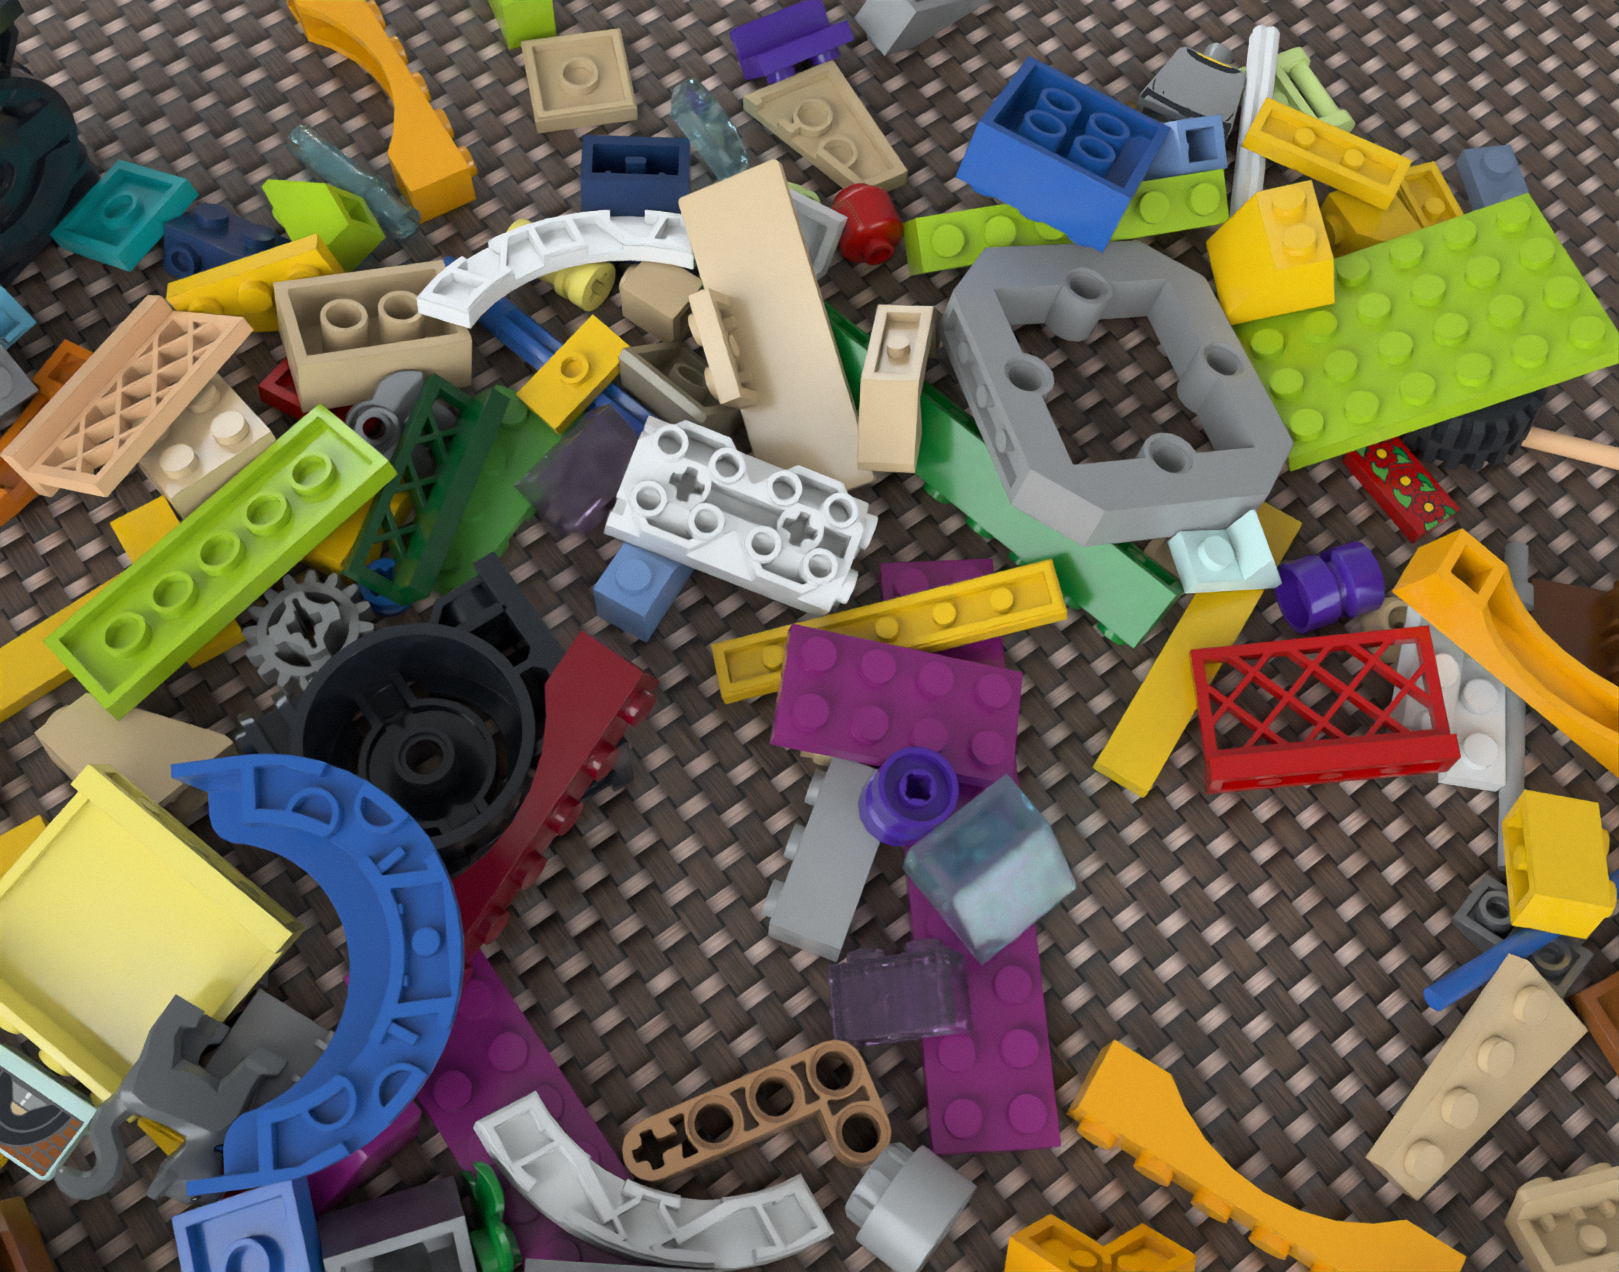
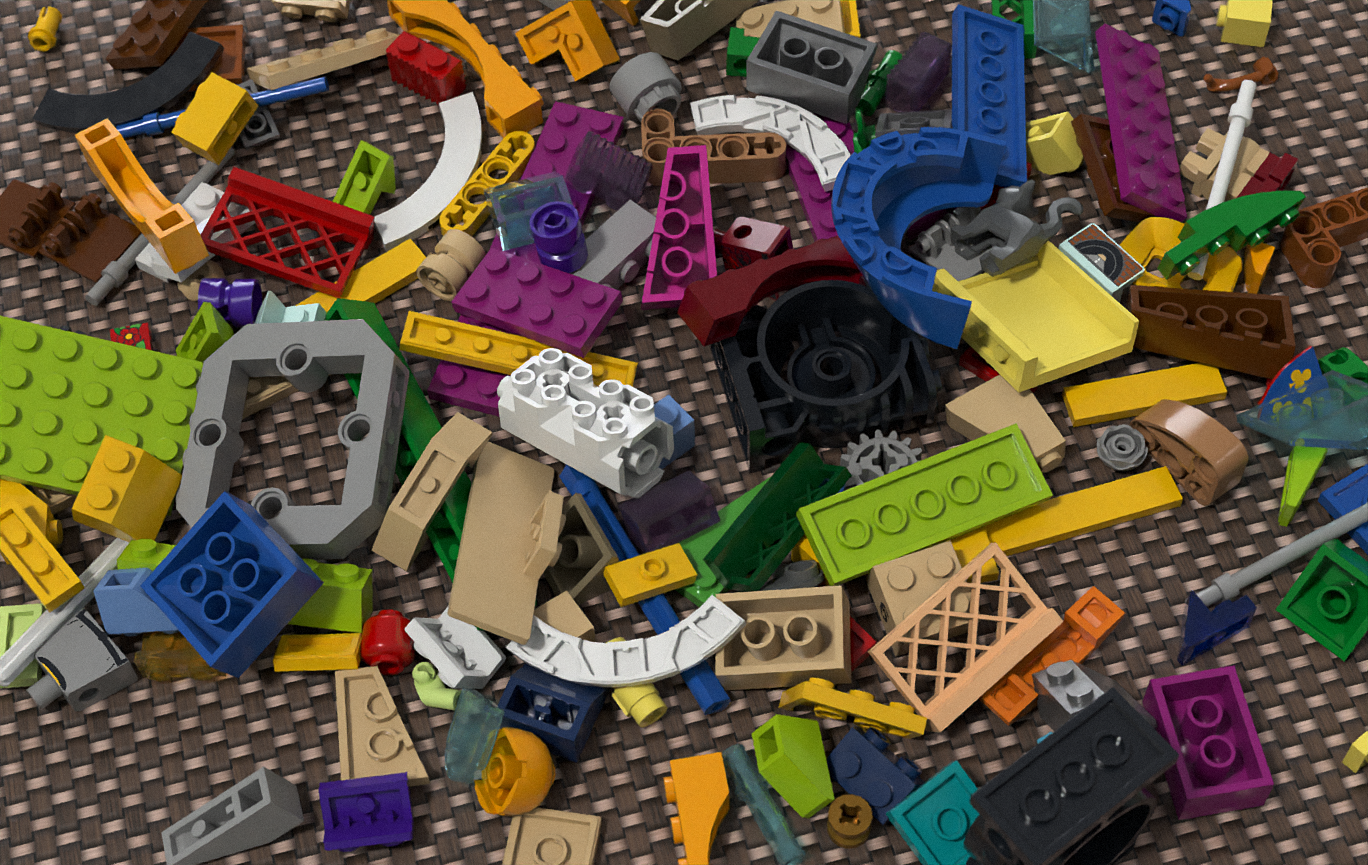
camera: 150 degrees left, 10 degrees down
none -> lime slope [176,302,234,362]
none -> yellow tile [272,633,362,672]
none -> lime slope [332,140,396,215]
none -> white tile [374,92,482,252]
none -> red brick [386,31,466,105]
none -> tan wheel [416,229,486,301]
none -> yellow beam [439,131,535,236]
none -> light orange cylinder [474,727,556,816]
none -> dark pink wedge [641,145,717,310]
none -> dark red torso [713,216,793,301]
none -> pearl gold wheel [827,794,872,849]

